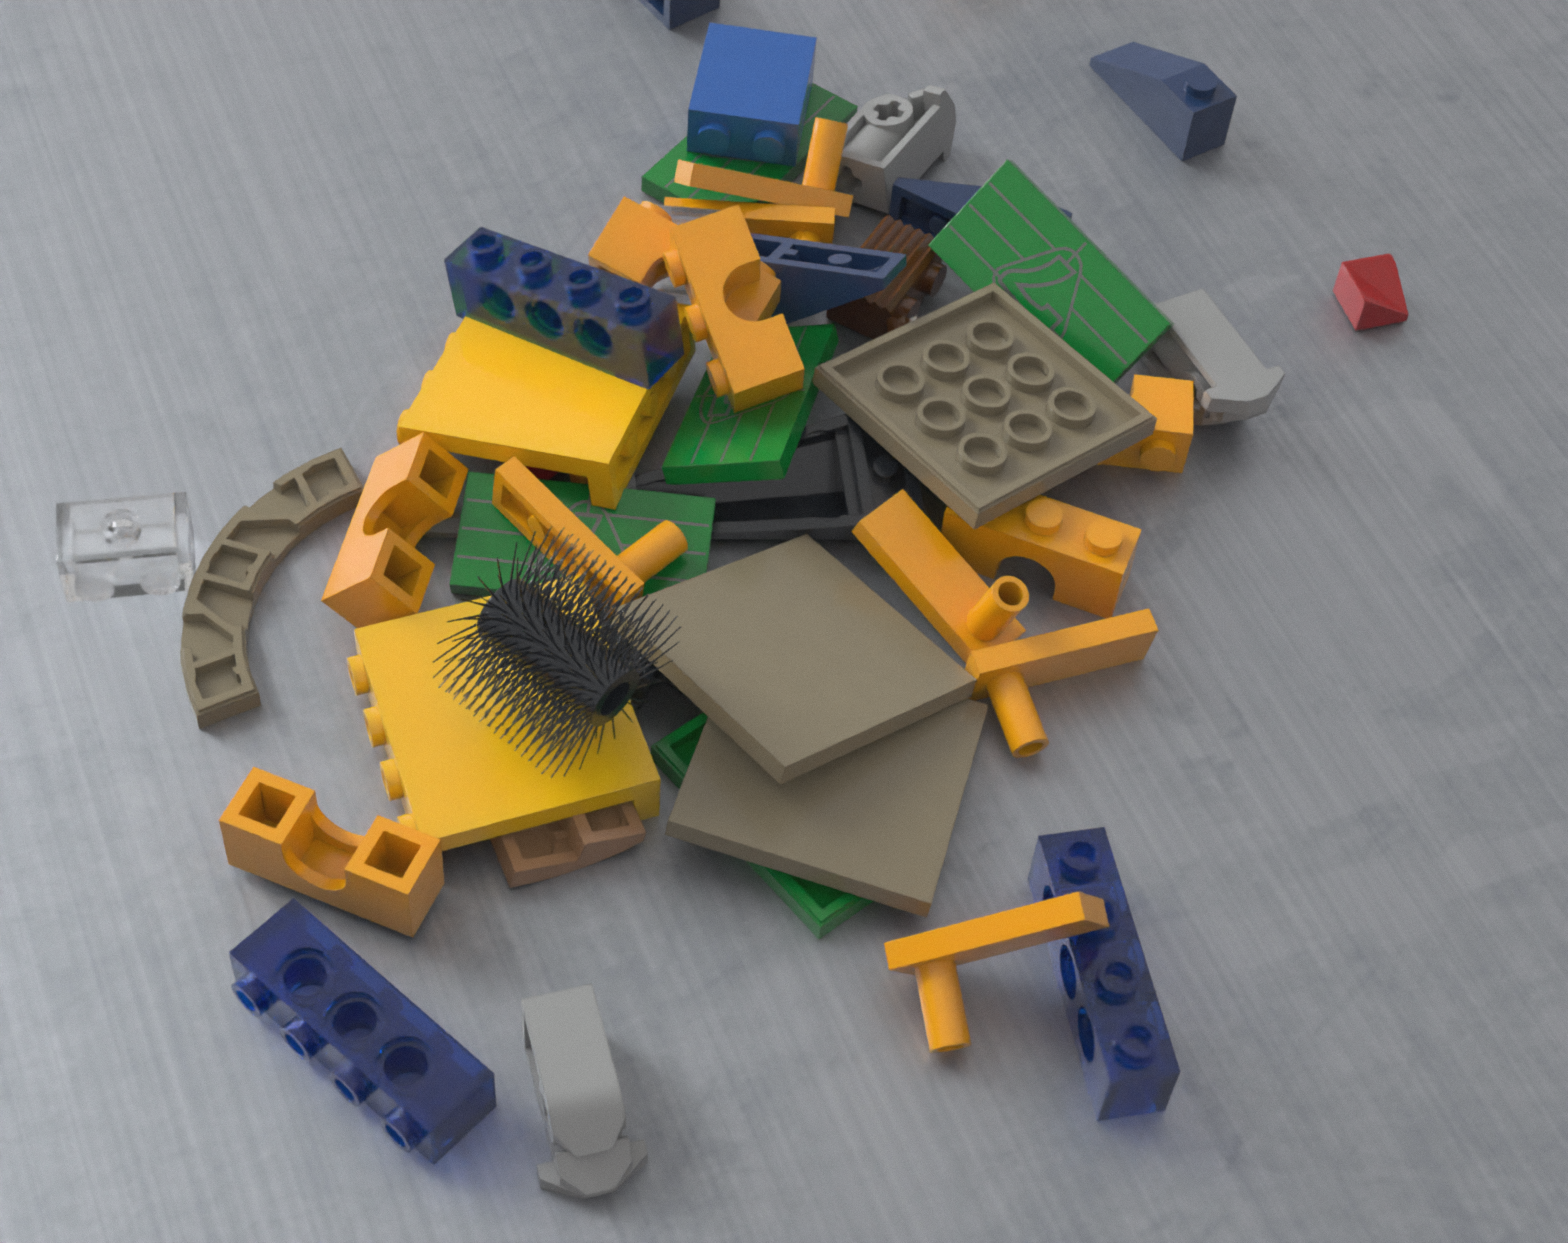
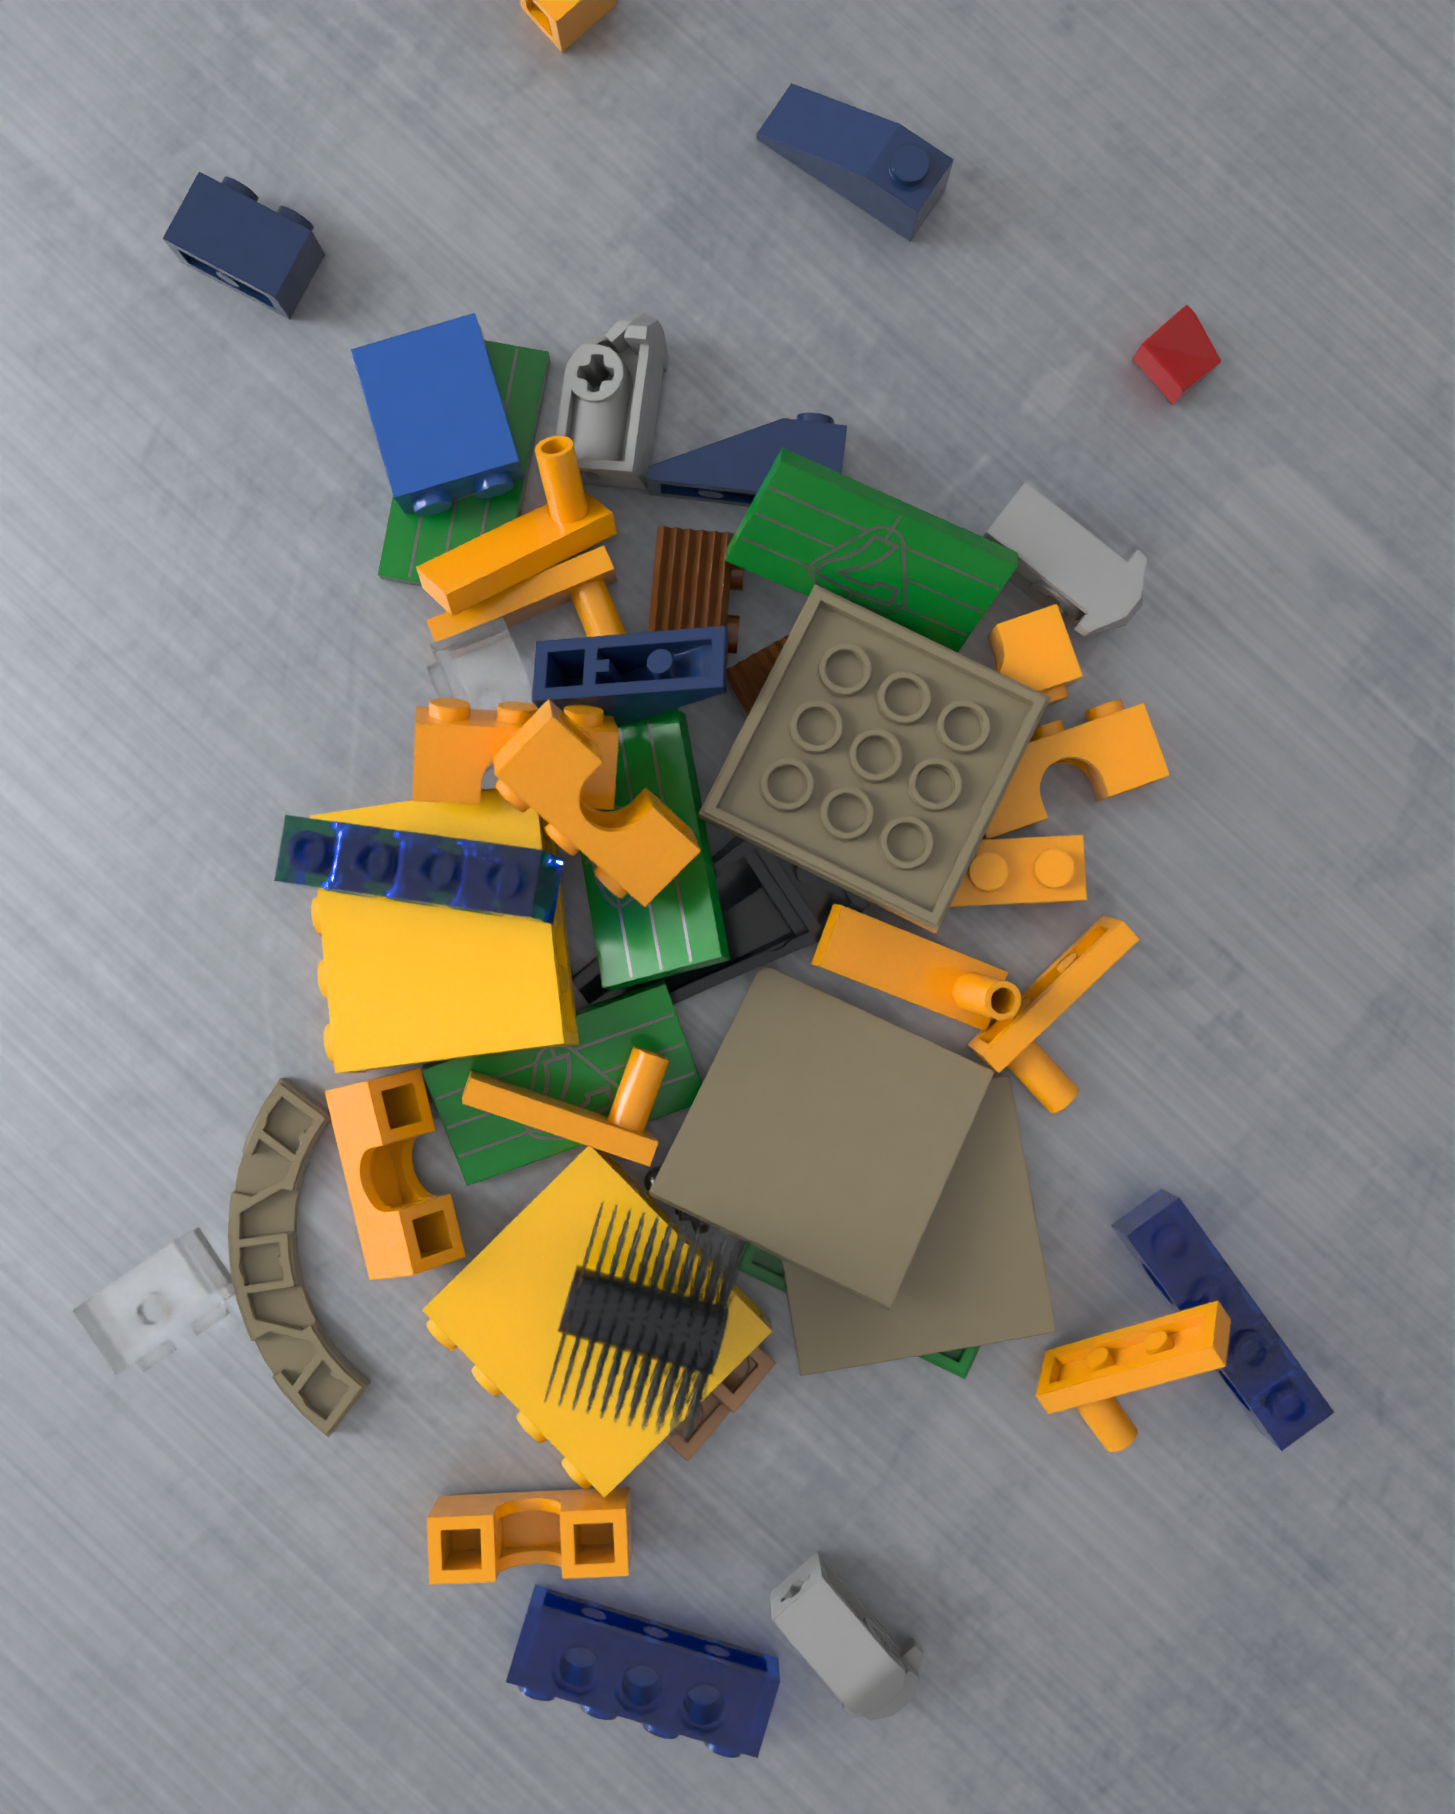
camera: 20 degrees left, 35 degrees up
none -> light orange arch [982,699,1170,840]

